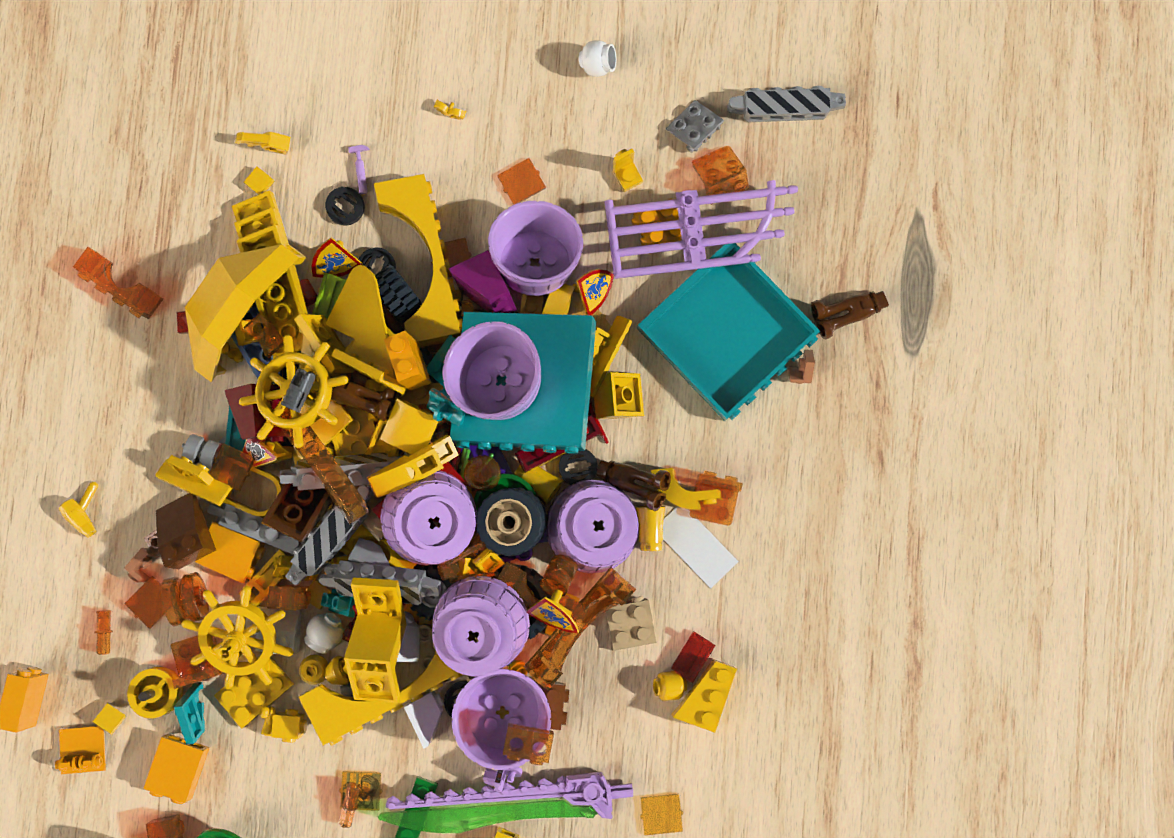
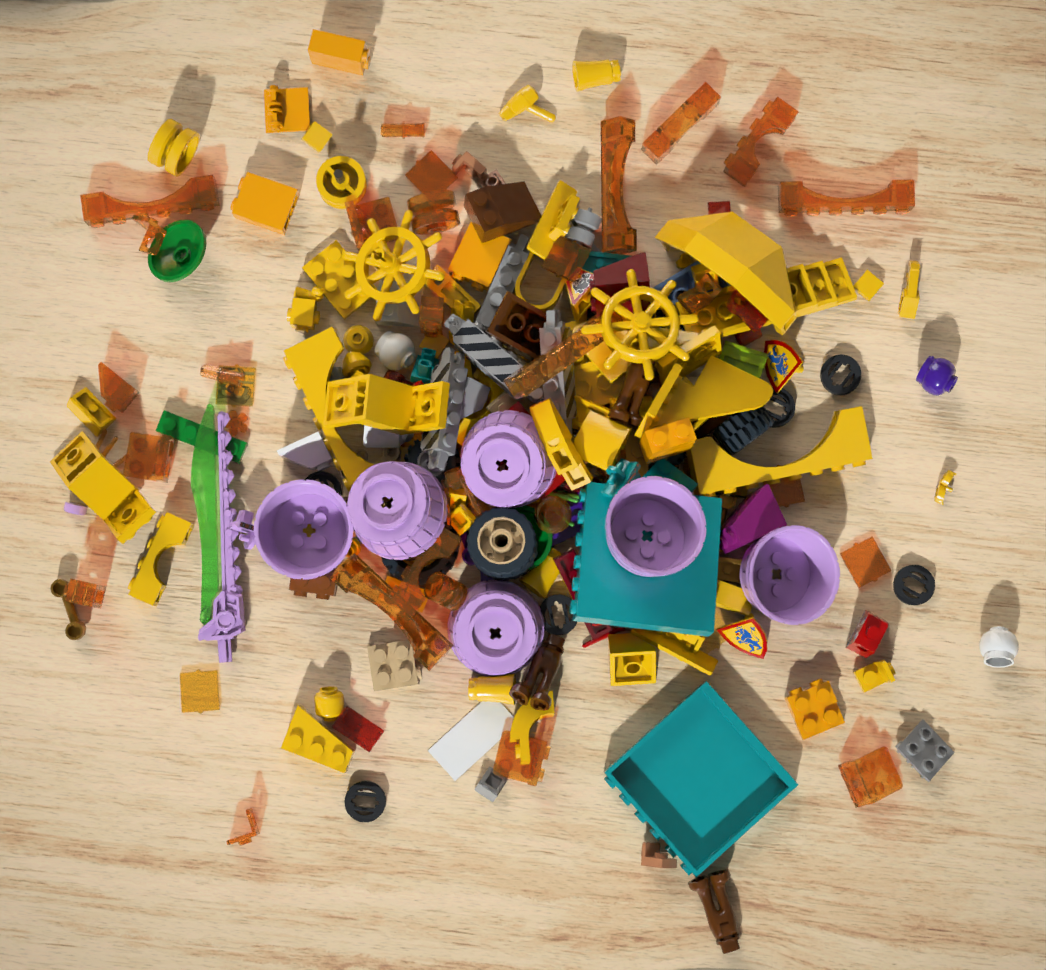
camera: 90 degrees right, 0 degrees up
teal wing [174,682,205,744] -> none
dark grey hinge [280,368,316,413] -> none
lavender piece [348,144,370,194] -> none
clear orange brick [503,723,554,765] -> none
shield [526,589,579,634] -> none
lavender piece [604,180,798,279] -> none
light grey hinge [727,86,846,123] -> none
none -> clear orange plant [225,410,248,436]
none -> clear orange bracket [226,808,260,846]
none -> black piece [344,781,386,822]
none -> light grey slope [475,766,508,802]
none -> yellow plant [572,59,621,92]
none -> clear orange arch [600,116,637,254]
none -> clear orange arch [641,82,721,165]
none -> clear red piece [726,290,768,333]
none -> clear orange arch [778,180,915,216]
none -> red torso [846,610,889,658]
none -> black piece [893,565,935,605]
none -> dark purple piece [916,356,958,396]

